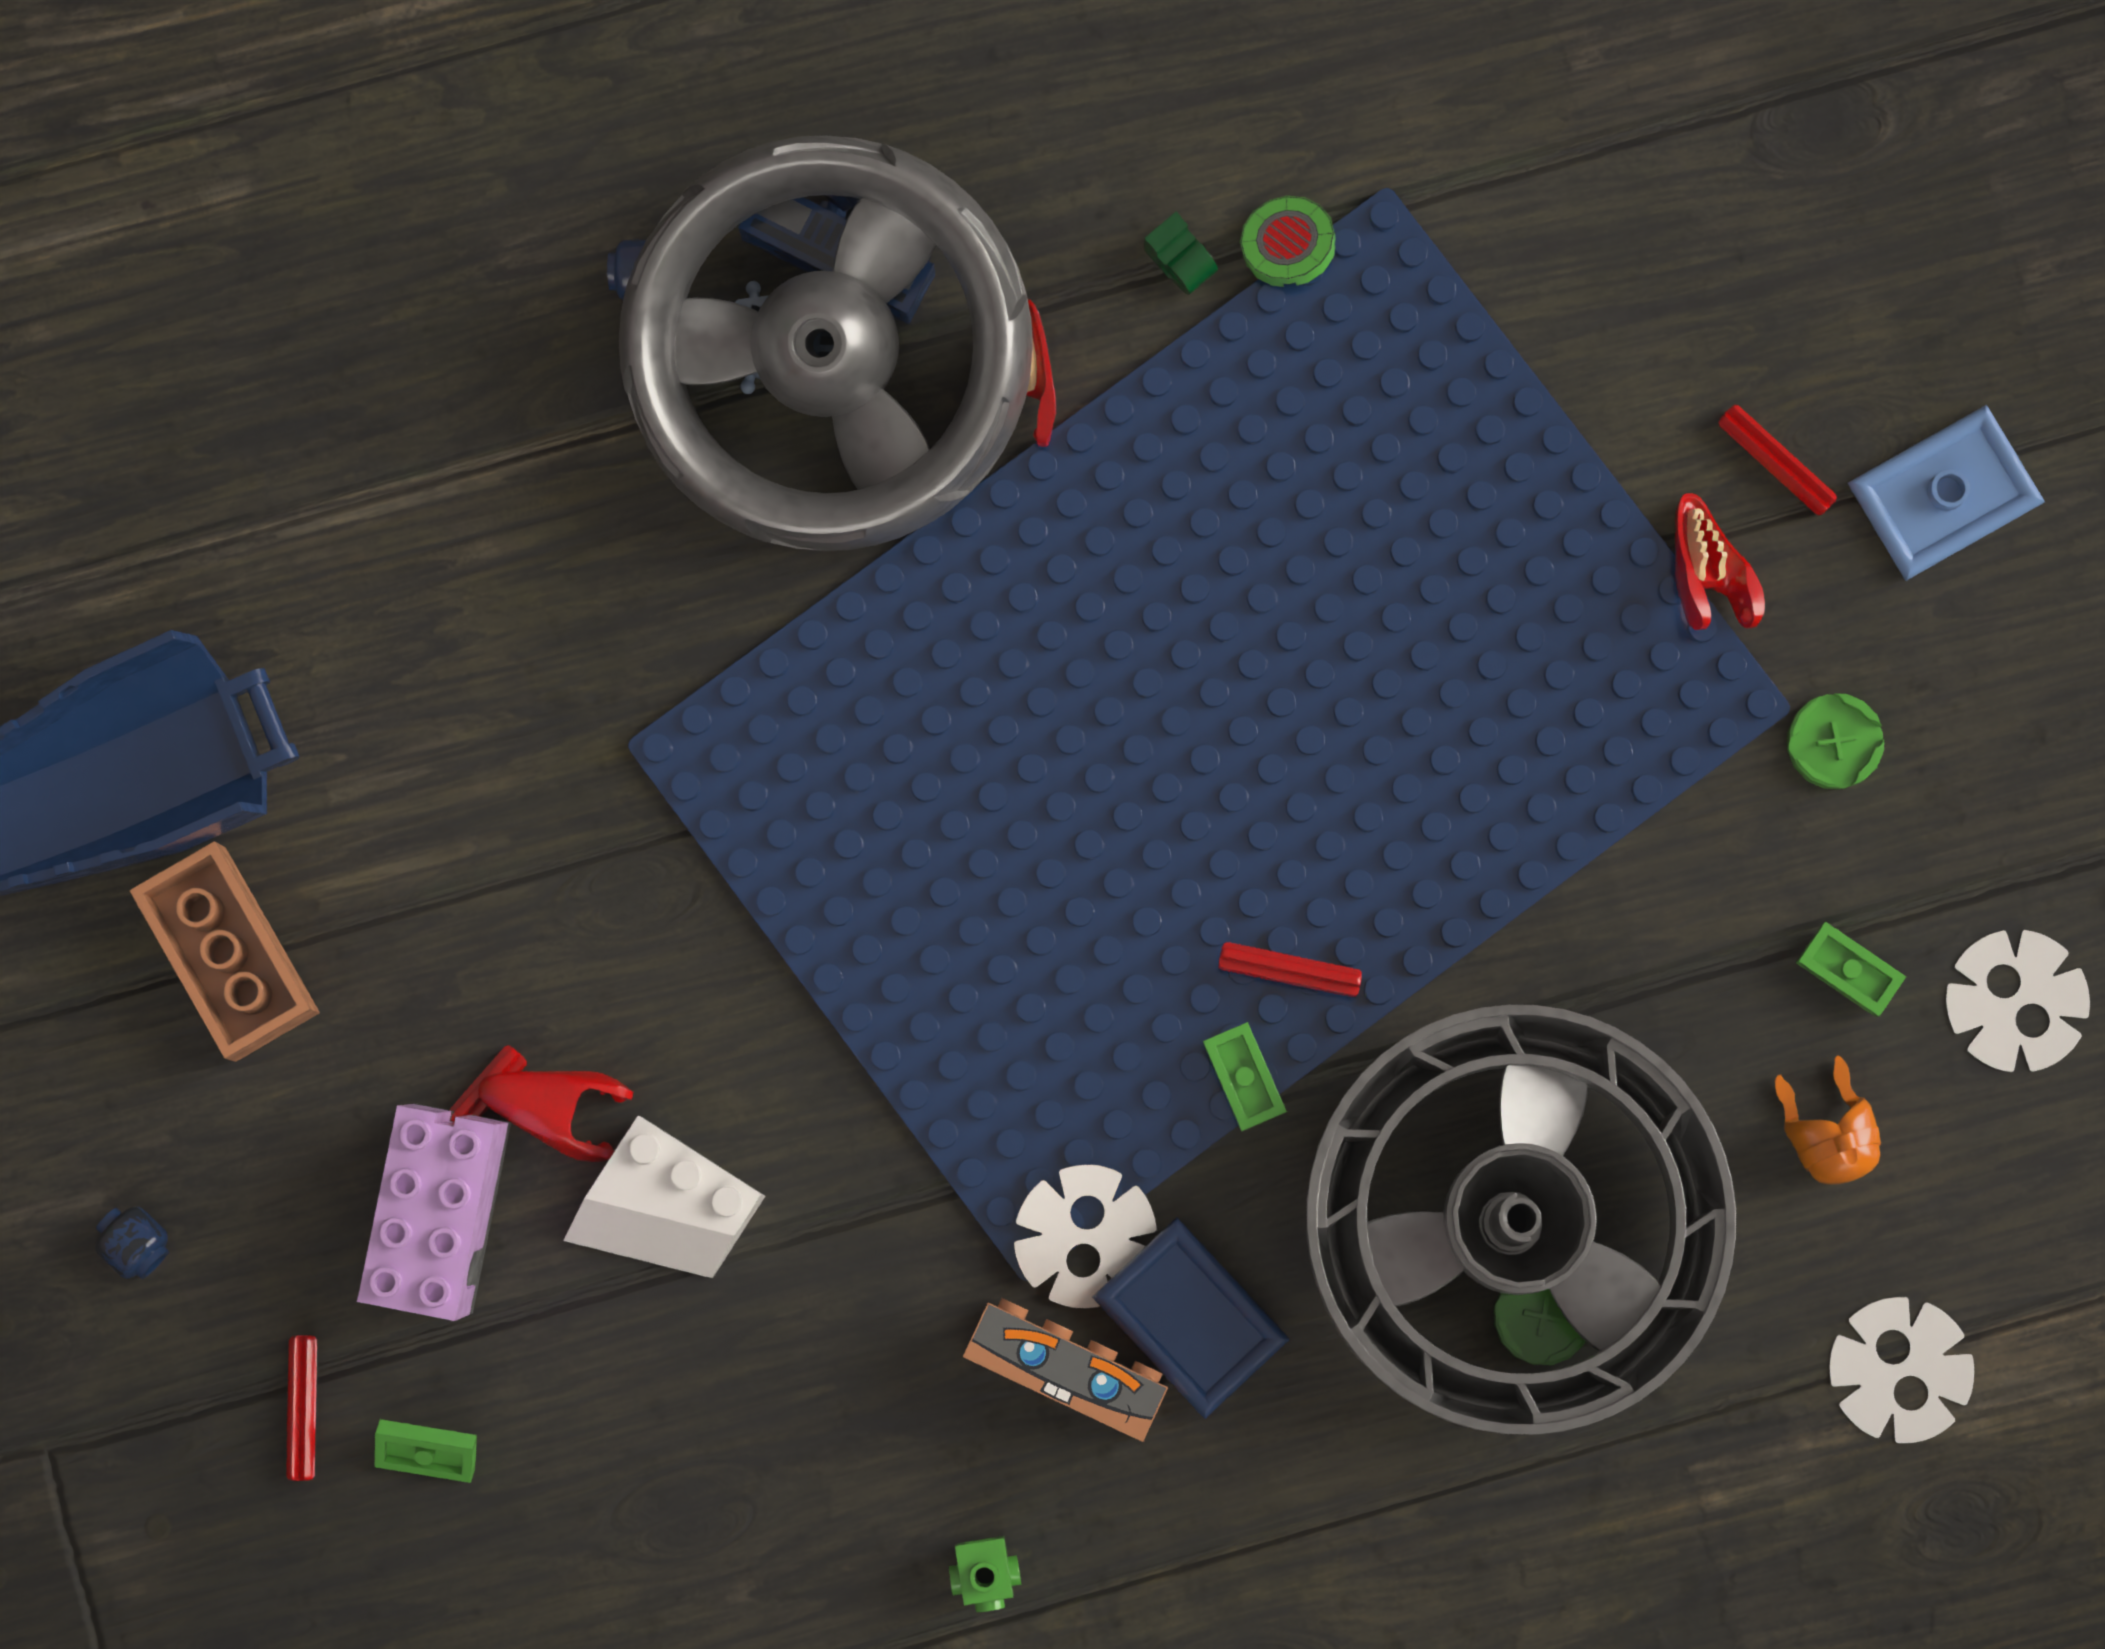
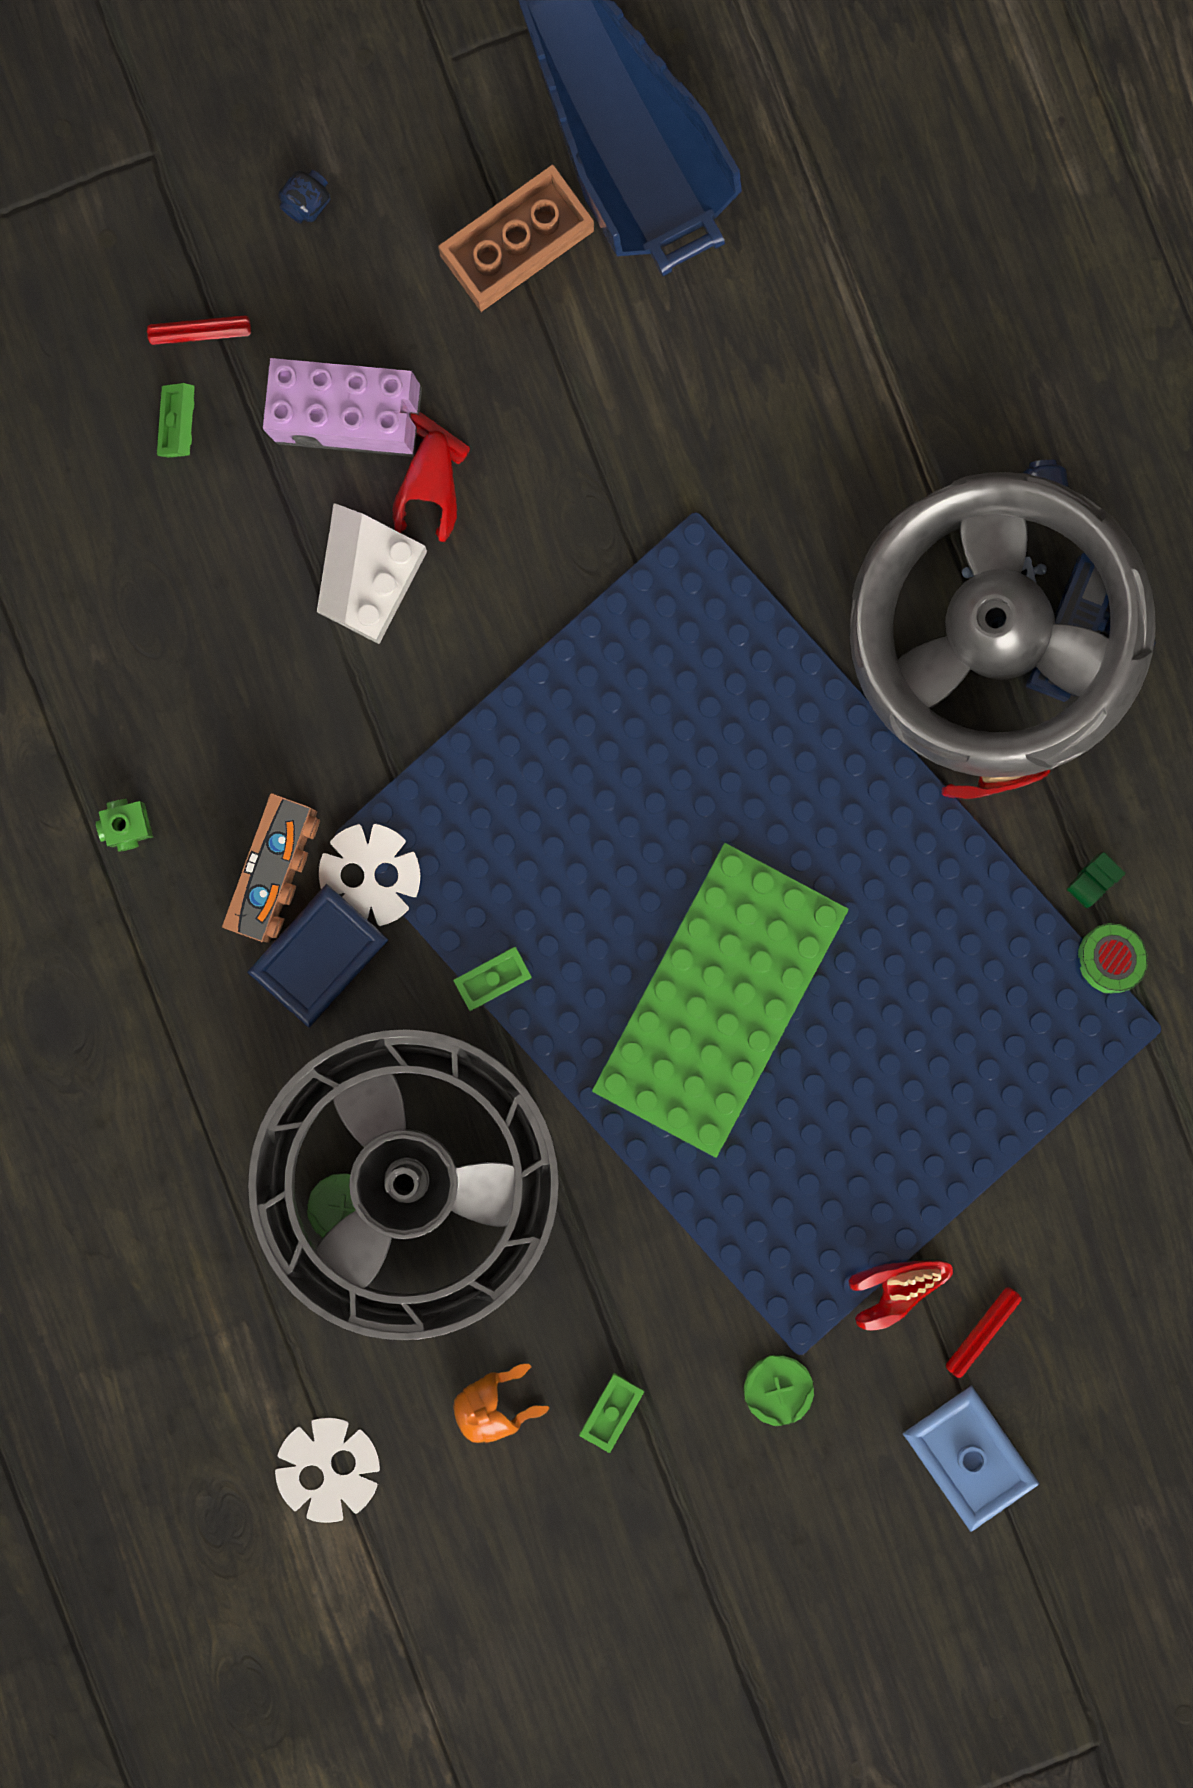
camera: 85 degrees right, 5 degrees up
red axle [1218,942,1362,998] -> none
white piece [1946,930,2090,1072] -> none
none -> bright green plate [592,843,849,1158]

